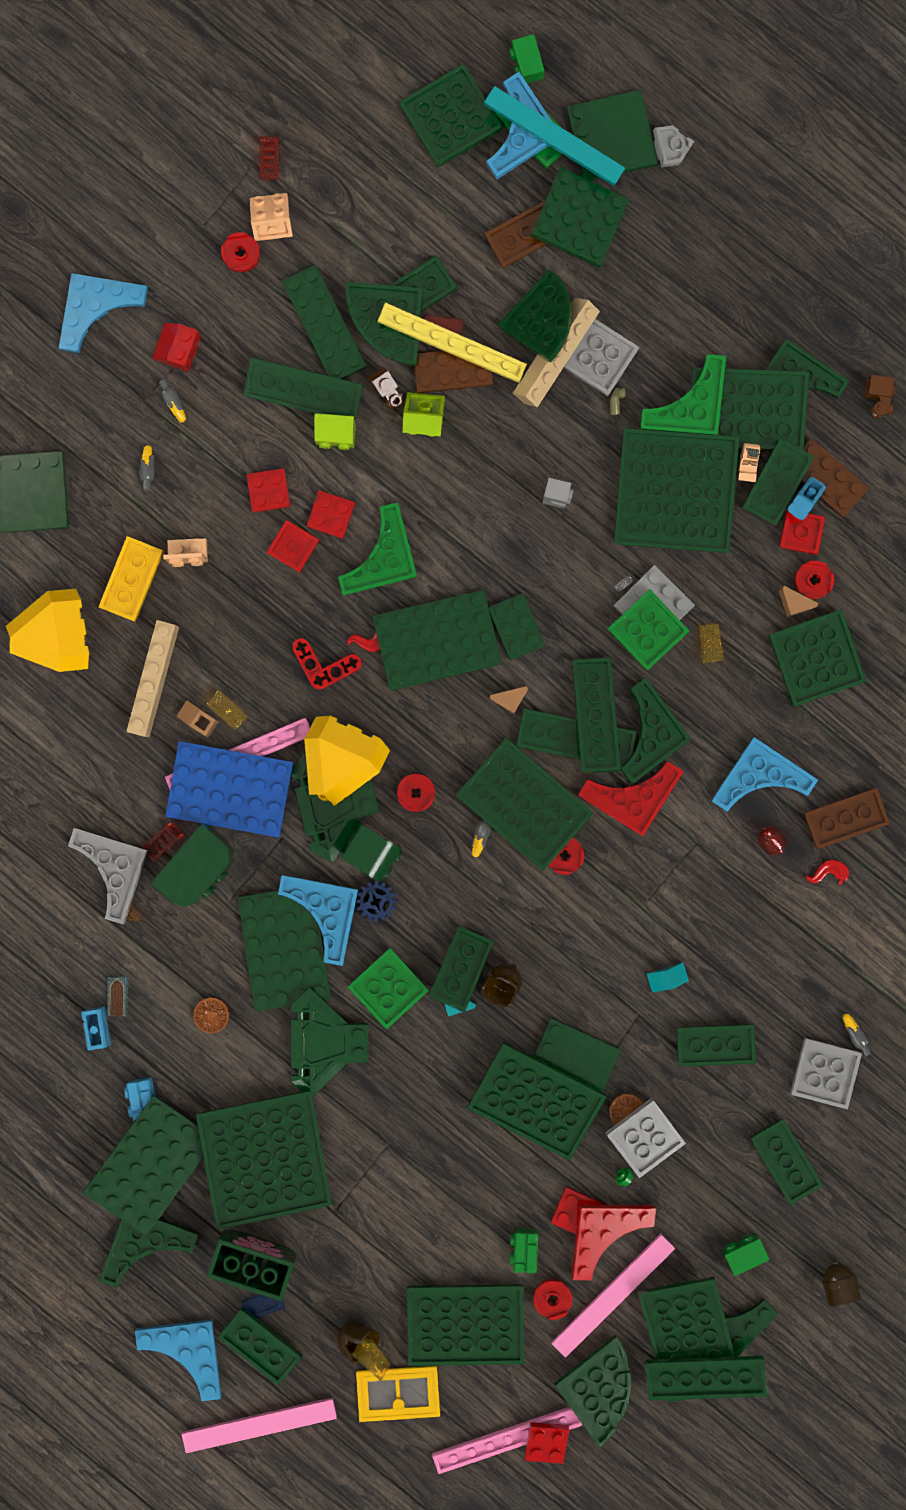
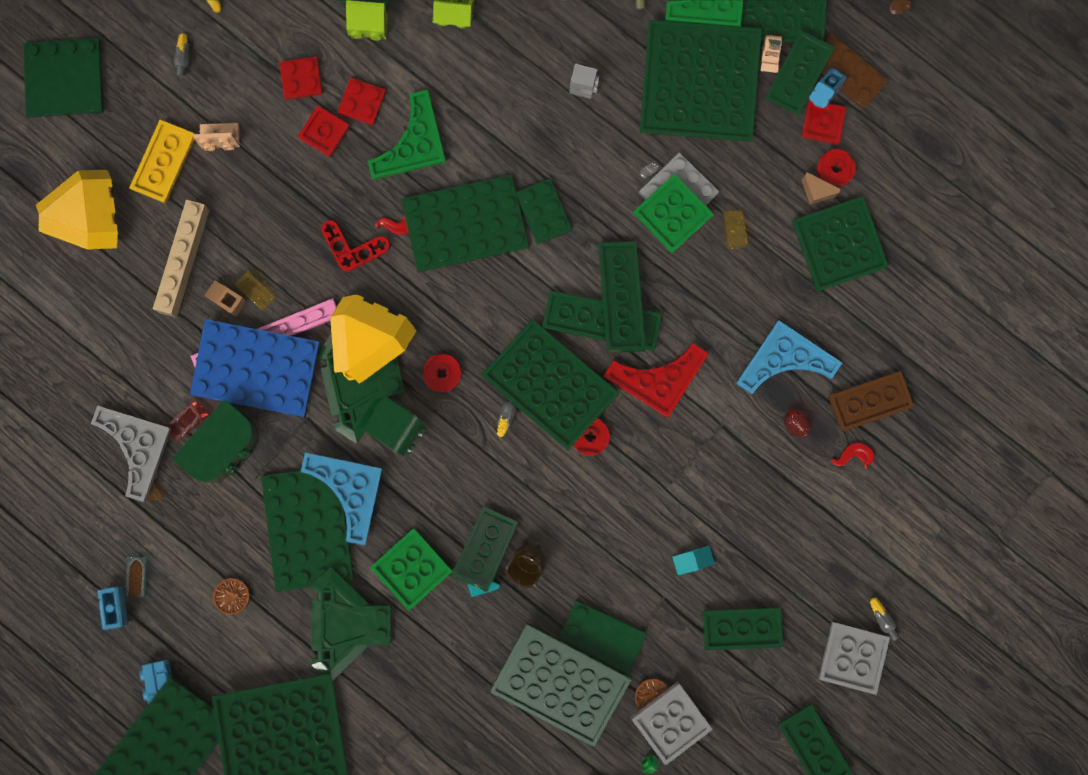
camera: 10 degrees left, 5 degrees down
dark blue gear [356,880,398,922] -> none
medium nougat slope [489,686,528,714] -> none
dark green plate [620,678,691,785] -> none

